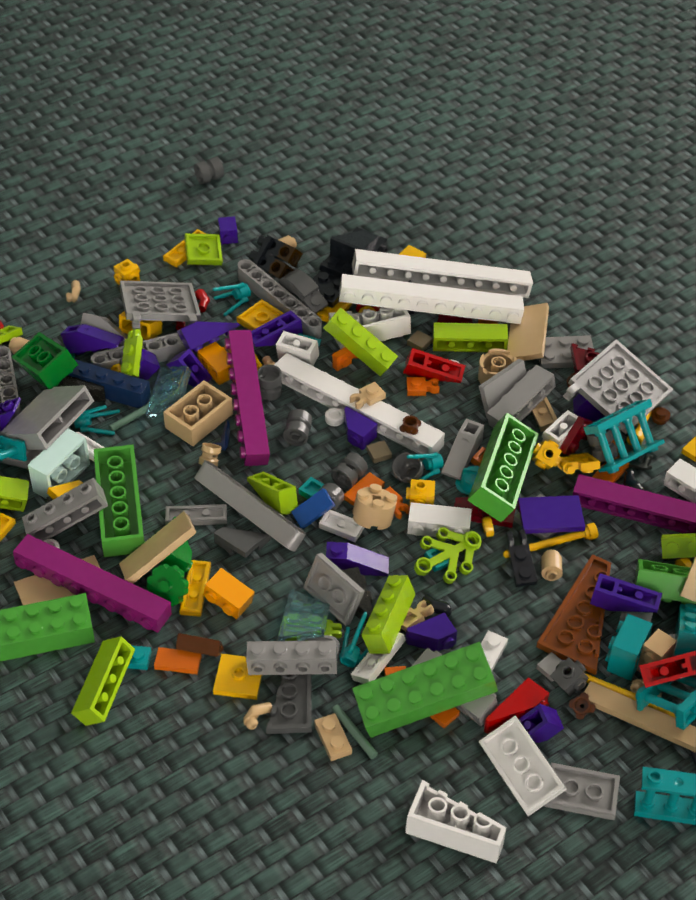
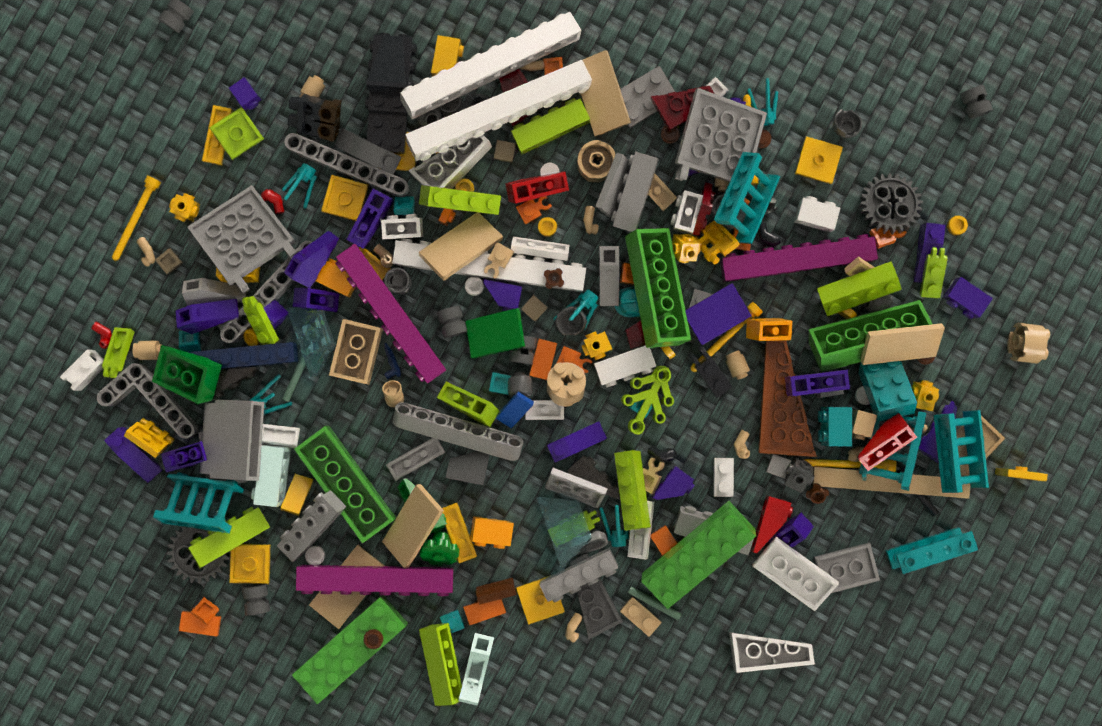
camera: 30 degrees left, 40 degrees up
none -> yellow piece [112,175,161,261]
none -> dark tan tile [155,248,183,275]
none -> reddish brown plate [363,629,383,649]
none -> tan tile [419,212,503,281]
none -> light aqua arch [459,633,494,706]
none -> green tile [466,308,525,359]
none -> white plate [511,236,570,261]
none -> yellow tile [538,217,557,237]
none -> tan arm [583,206,599,235]
none -> tan arm [734,430,750,459]
none -> light orange brick [746,318,792,341]
none -> teal plant [747,78,778,126]

